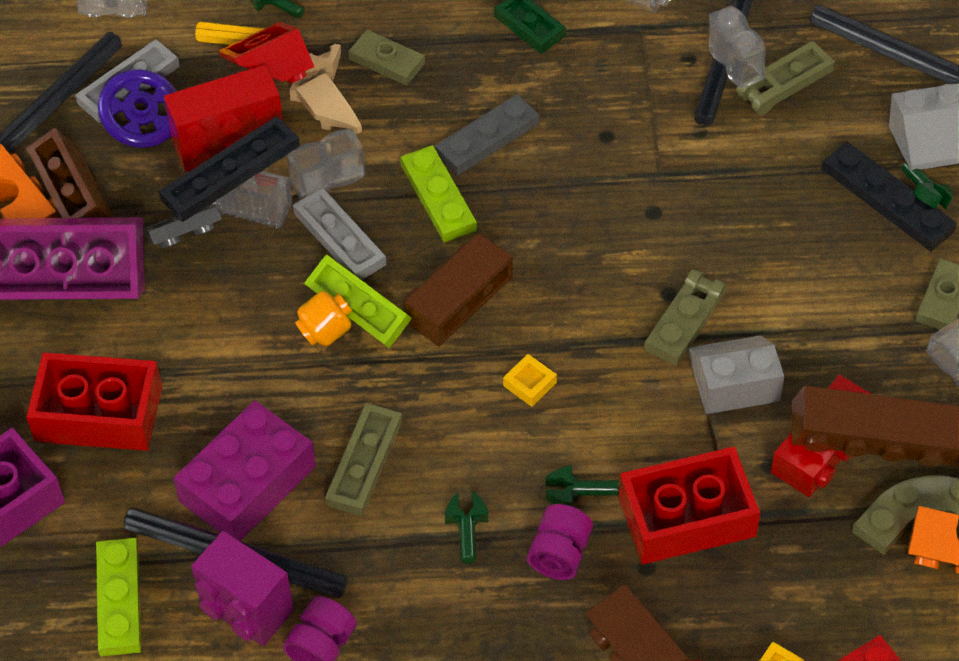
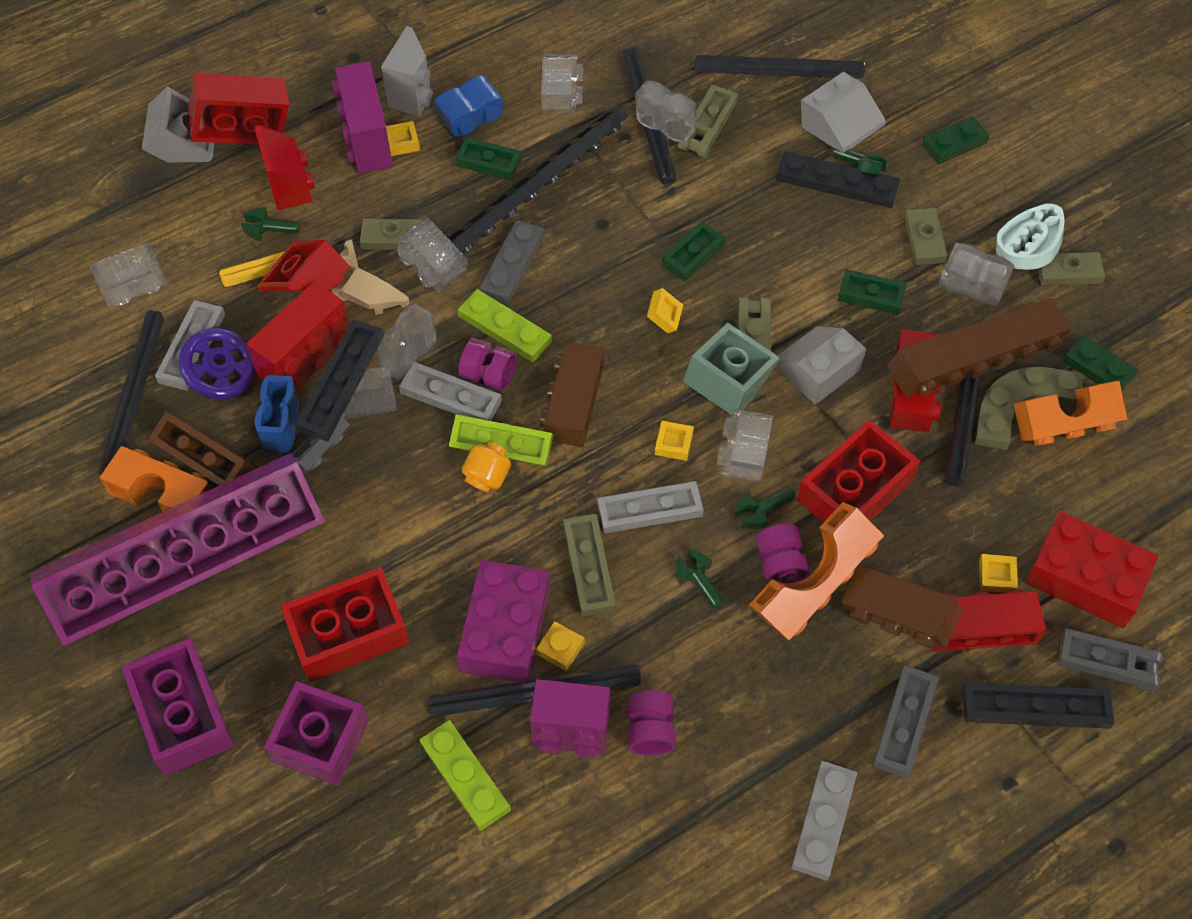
camera: 30 degrees left, 5 degrees up
none -> blue brick [255,375,300,453]
none -> clear brick [397,217,468,293]
none -> black plate [439,107,629,255]
none -> magenta wheel [458,338,517,391]
none -> yellow plate [536,621,585,671]
none -> light grey plate [597,481,704,534]
none -> yellow plate [647,288,683,333]
none -> dark green plate [662,221,726,281]
none -> sand green slope [683,323,780,417]
none -> clear brick [717,409,773,483]
none -> orange arch [749,502,884,640]
none -> dark green plate [837,269,907,315]
none -> black axle [946,375,980,487]

